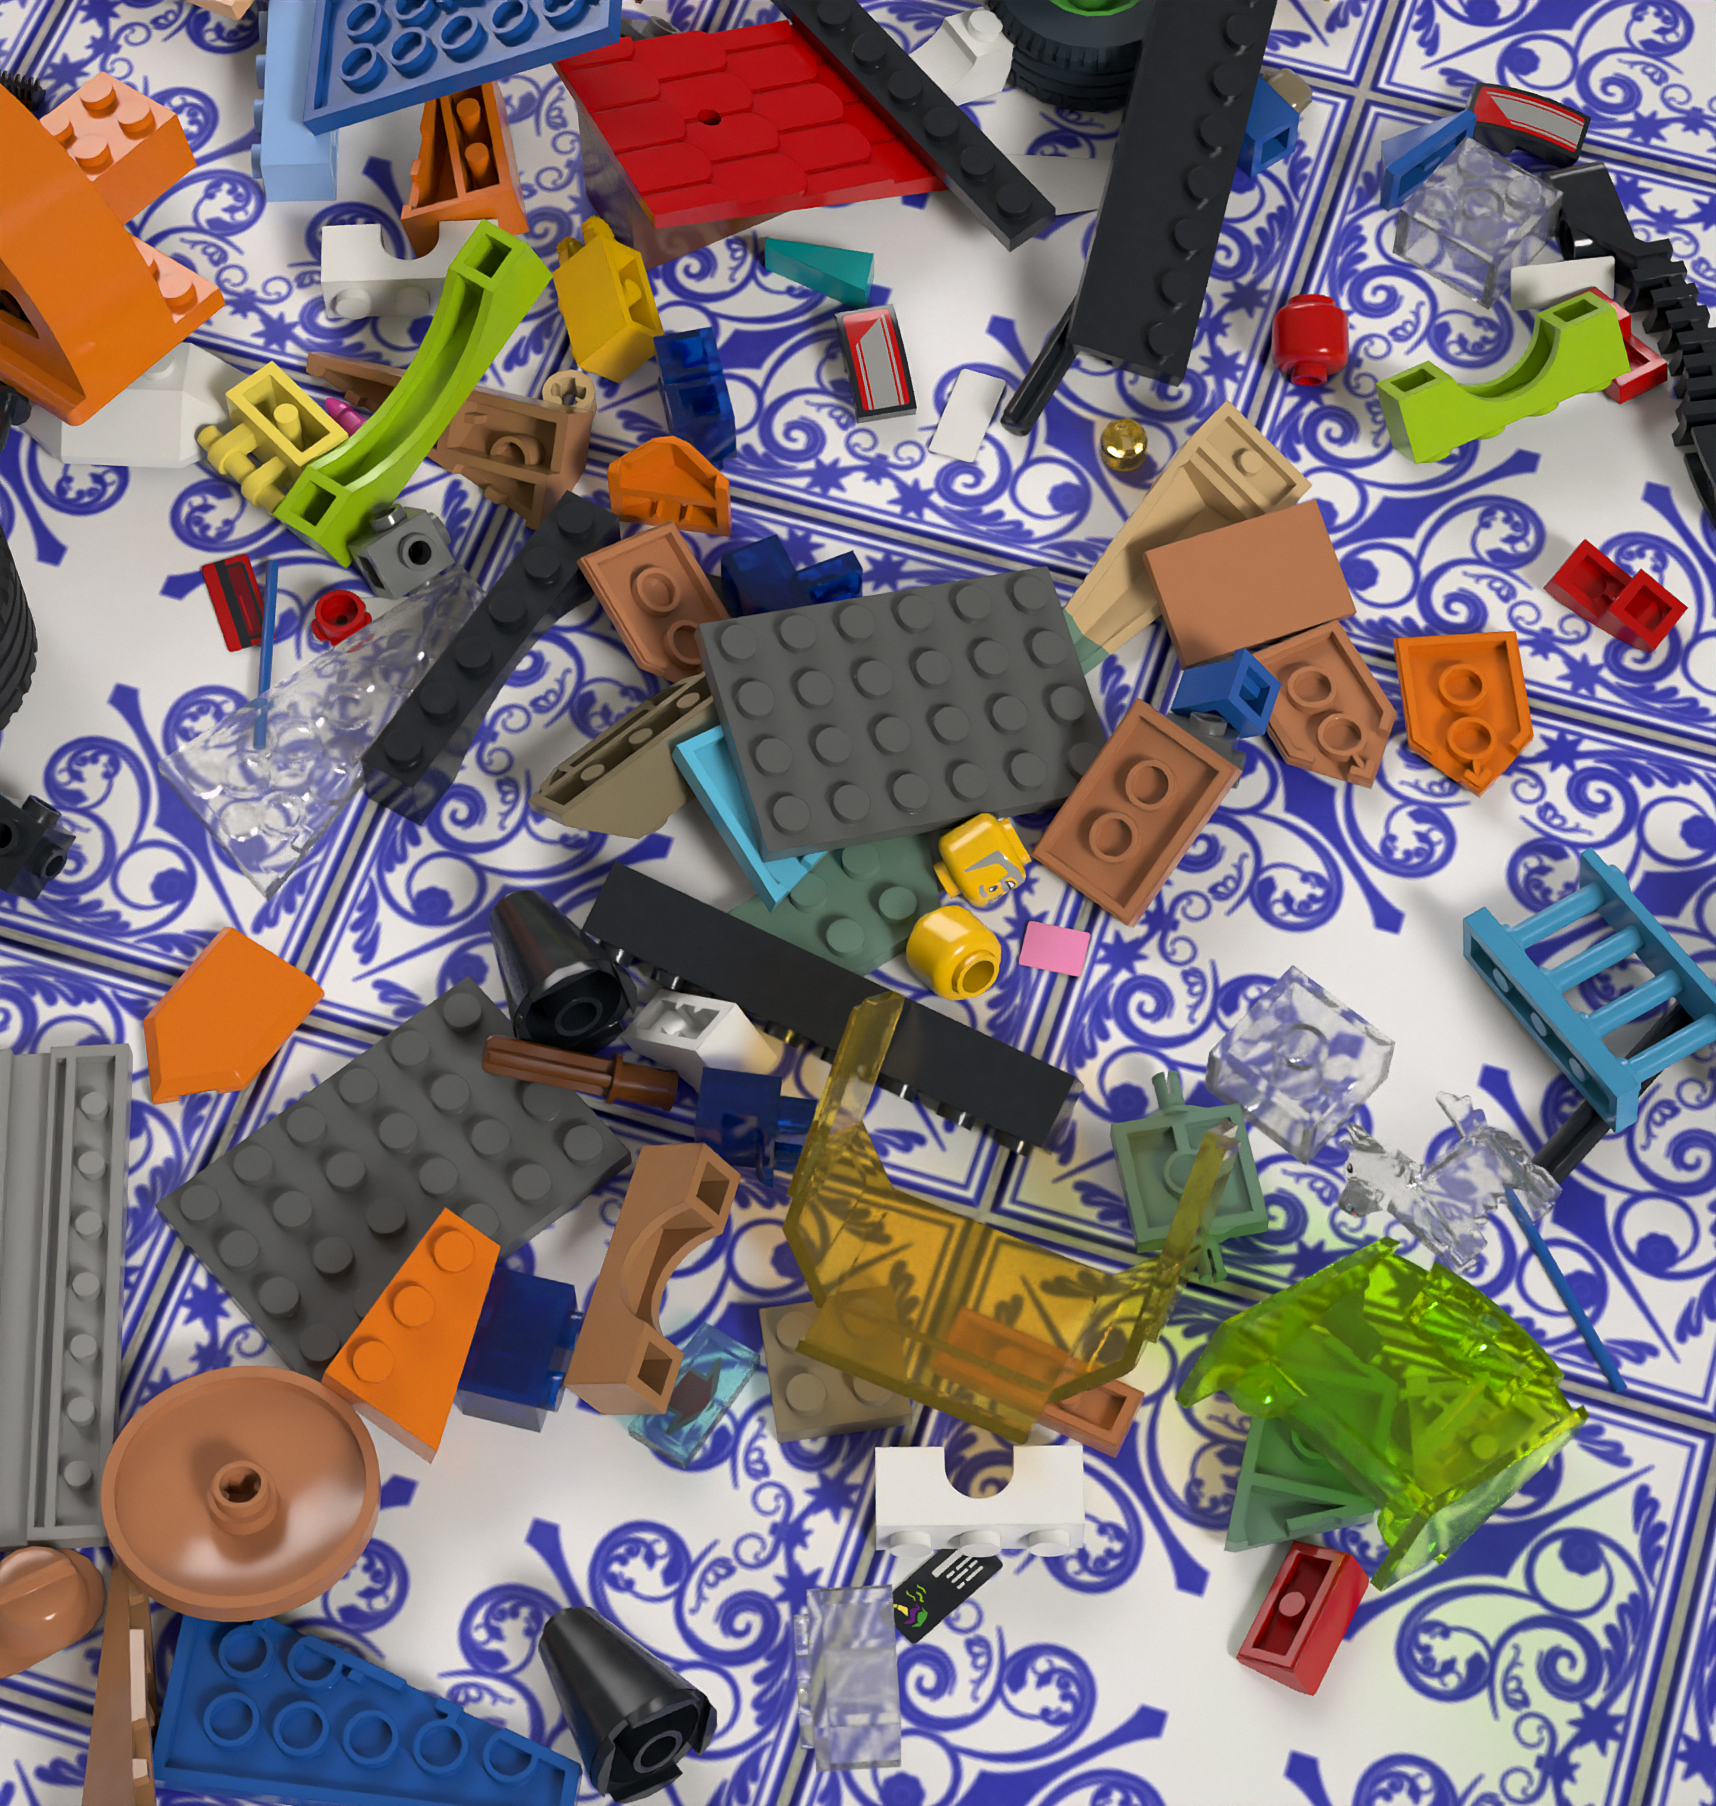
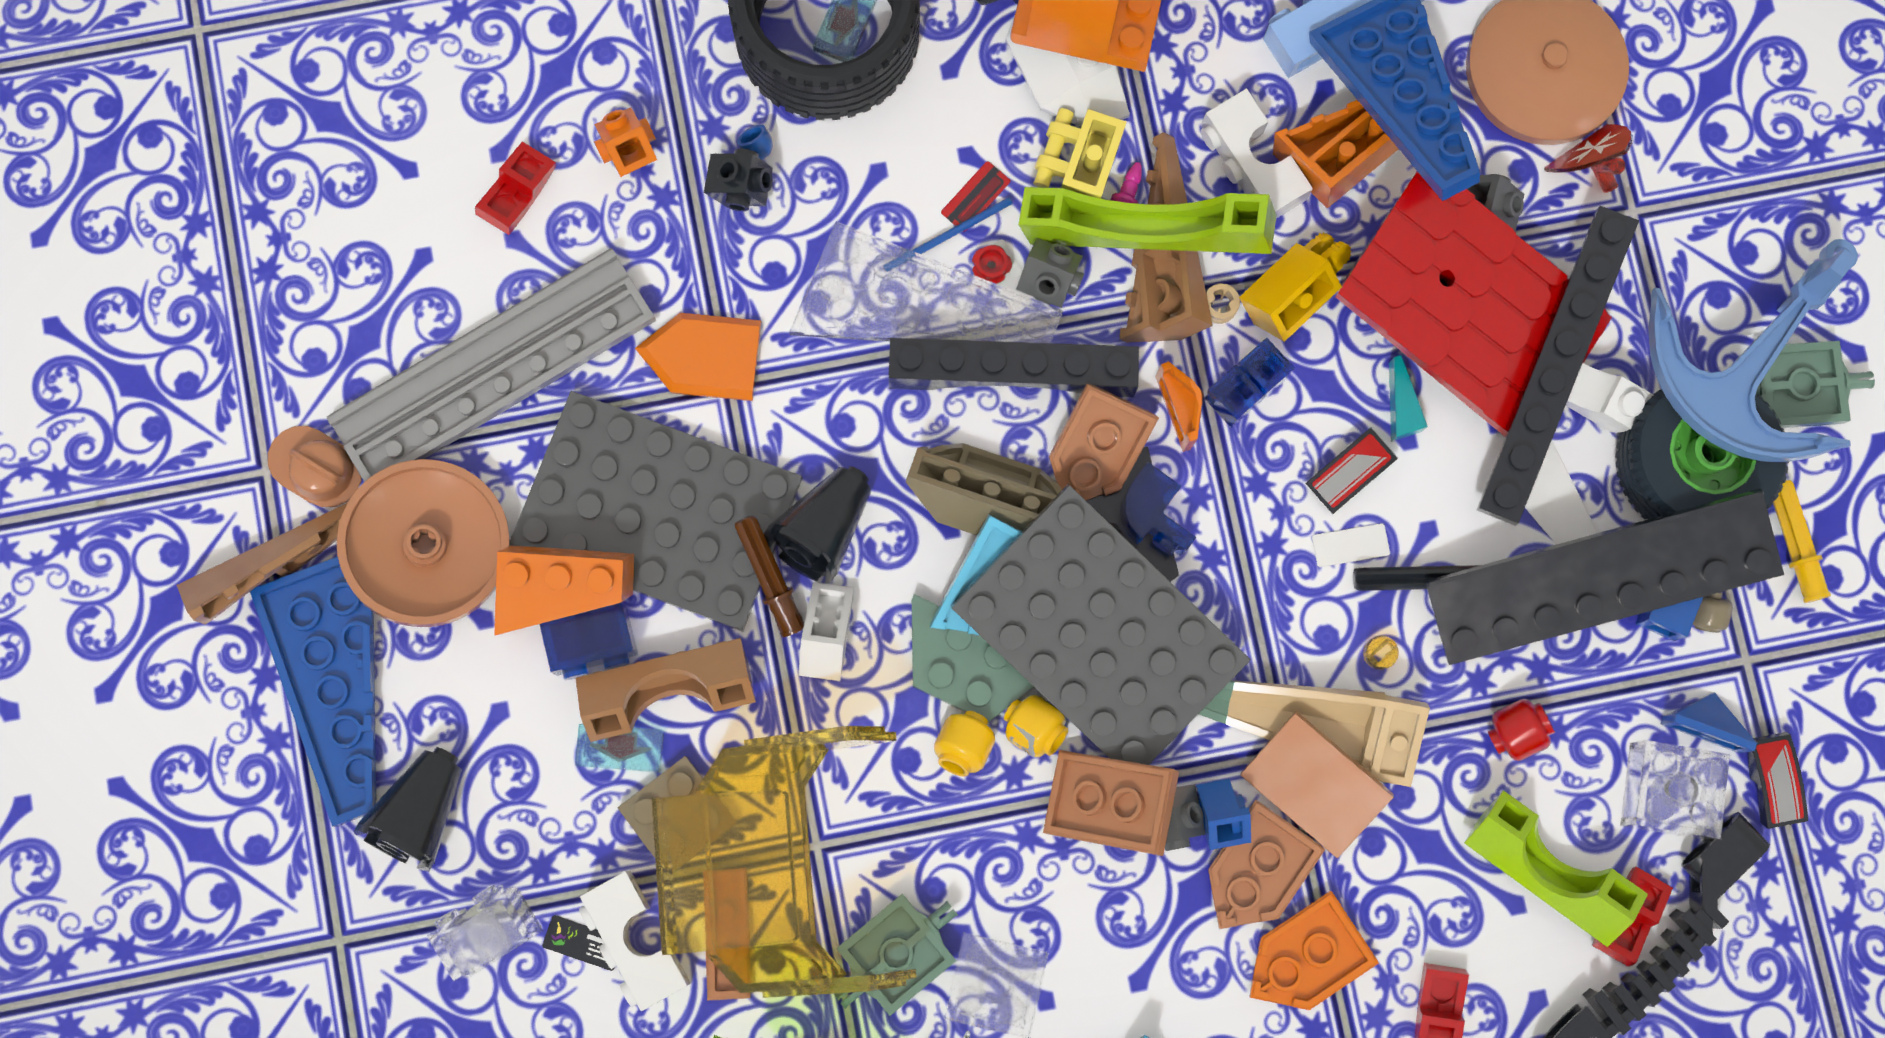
camera: 55 degrees right, 20 degrees up
black brick [581,861,1084,1159] -> none
clear blue hips [695,1067,817,1188] -> none
bright pink sticker [1019,921,1091,977] -> none
white sticker [1511,256,1615,311] -> none

